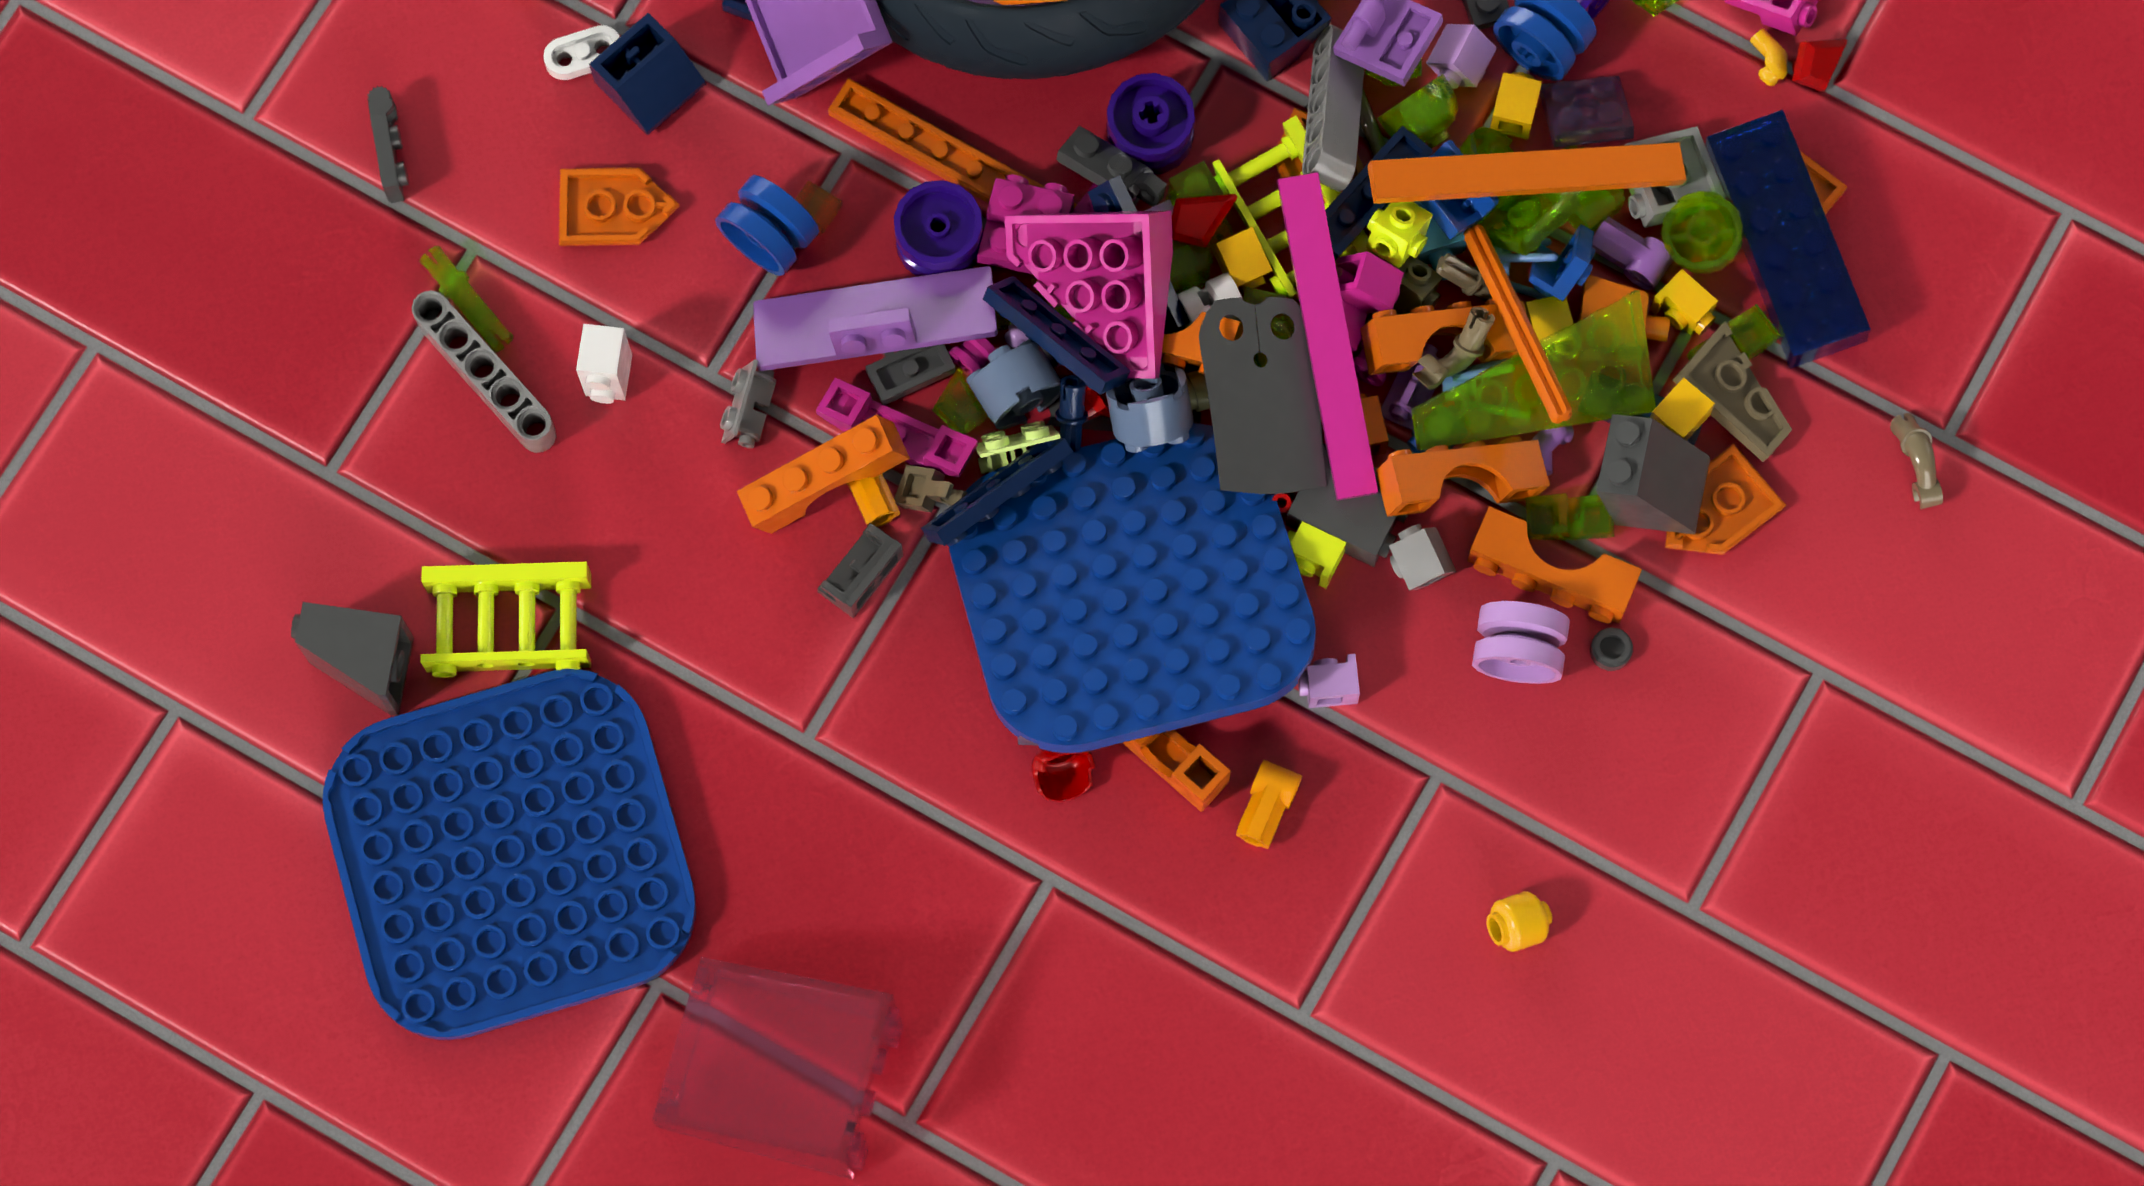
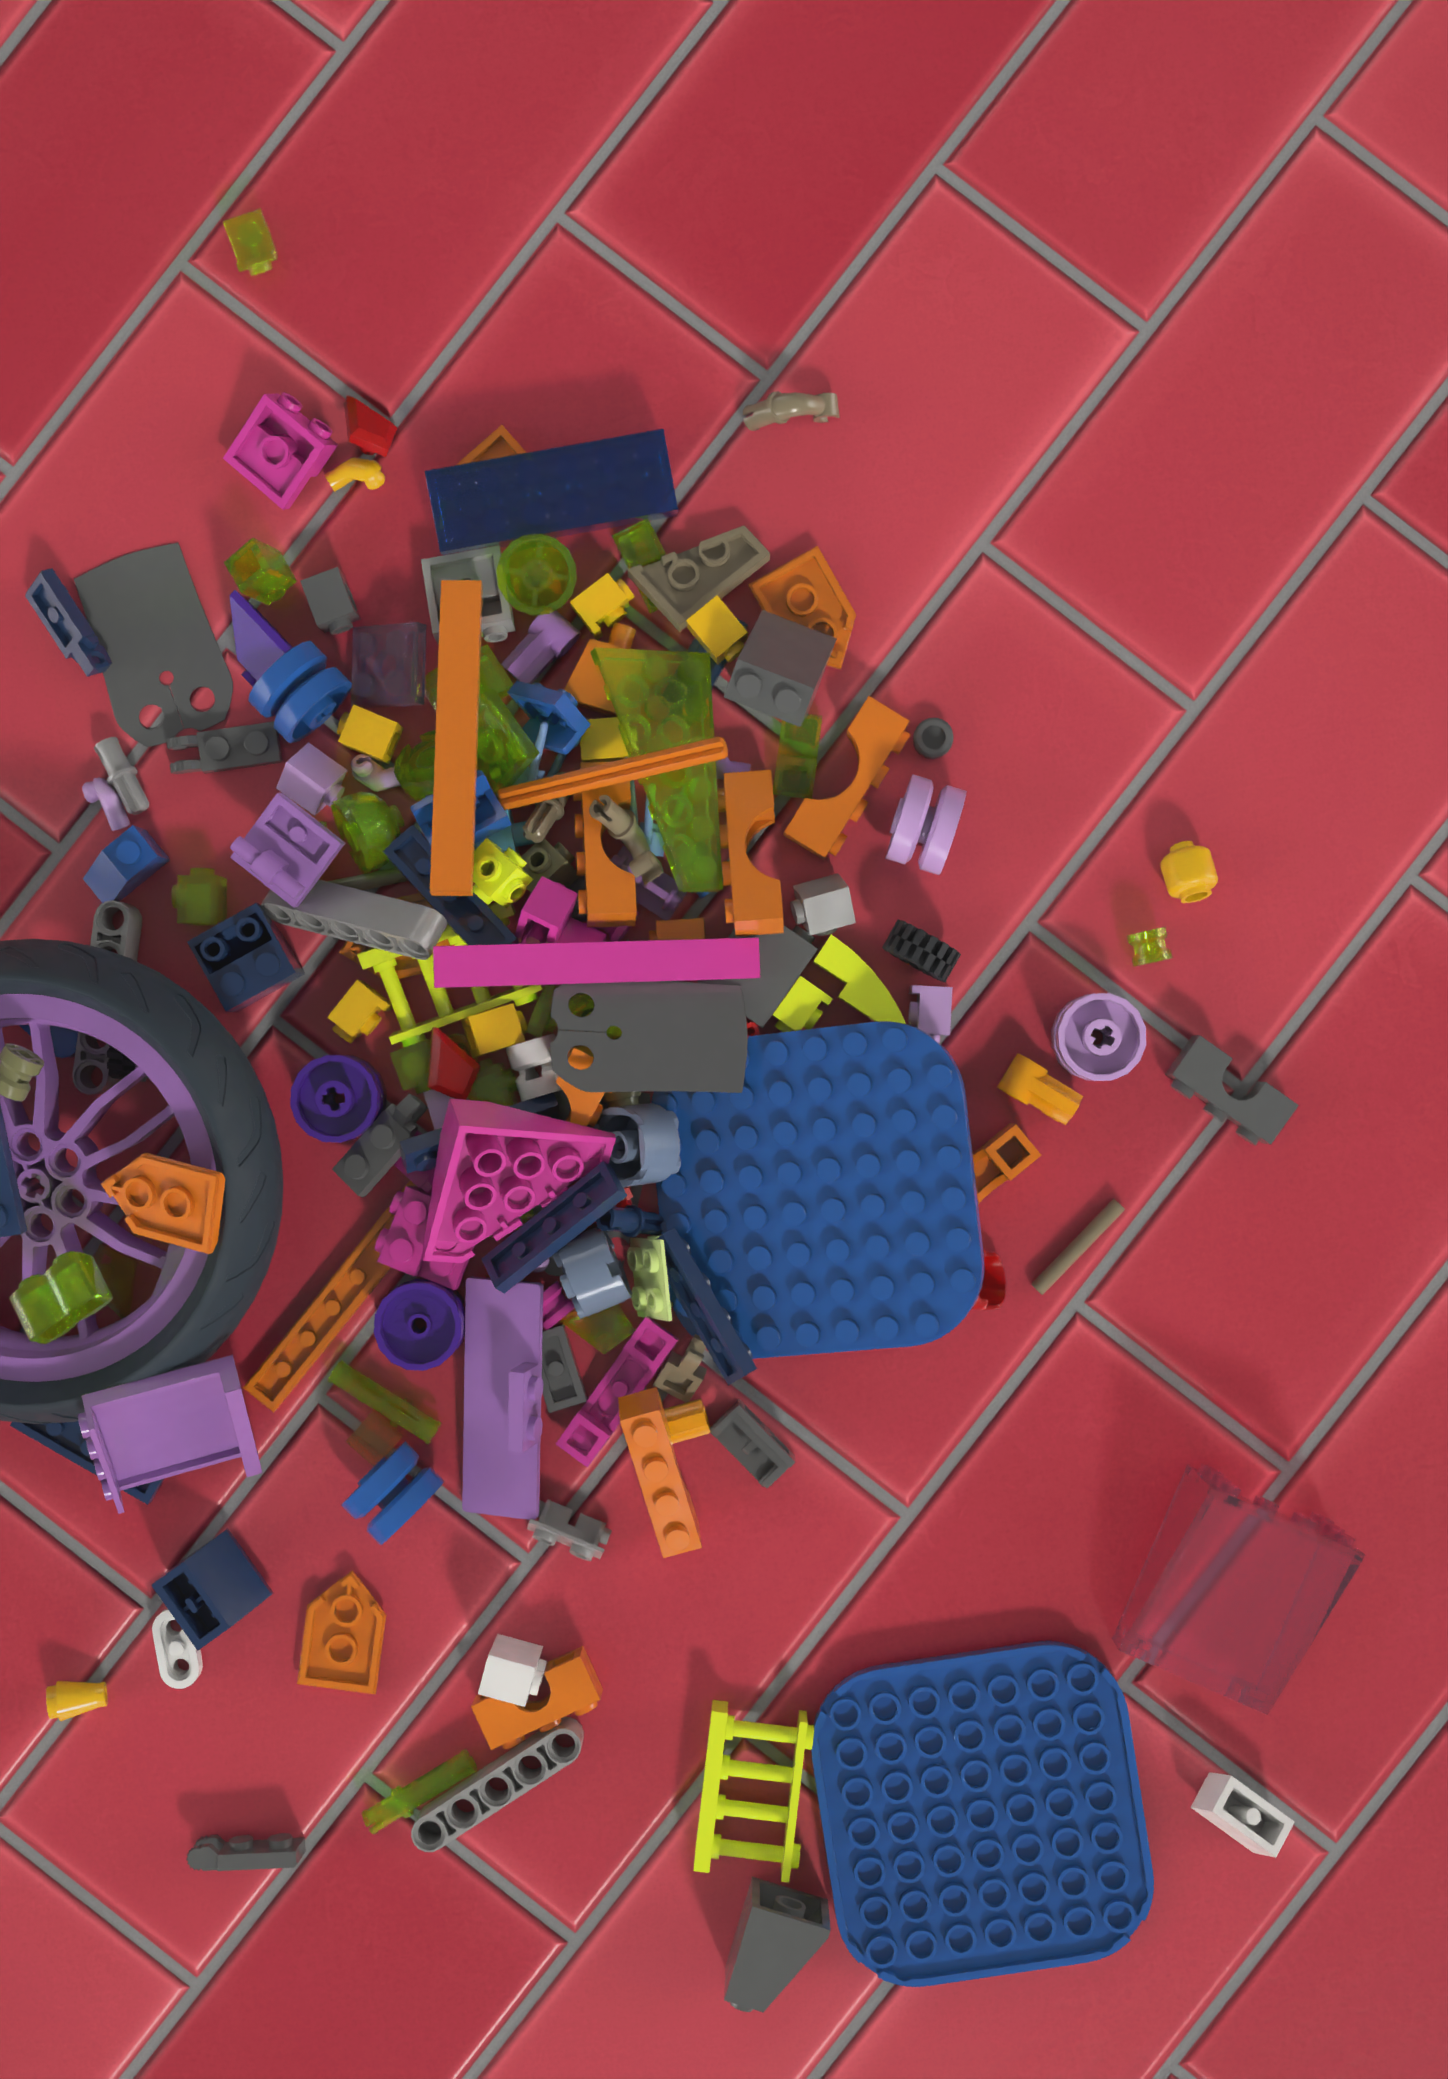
camera: 85 degrees left, 15 degrees up
none -> dark grey brick [300,567,361,635]
none -> yellow brick [327,980,393,1043]
none -> clear neon green pin [328,1360,442,1444]
none -> arm [351,754,411,792]
none -> orange arch [471,1646,603,1750]
none -> neon yellow slope [813,934,906,1024]
none -> black tyre [882,919,961,982]
none -> dark tan bar [1031,1199,1125,1295]
none -> lavender wheel [1051,993,1146,1081]
none -> clear neon green wheel [1126,927,1173,967]
none -> dark grey arch [1165,1035,1299,1146]
none -> white brick [1191,1772,1294,1858]

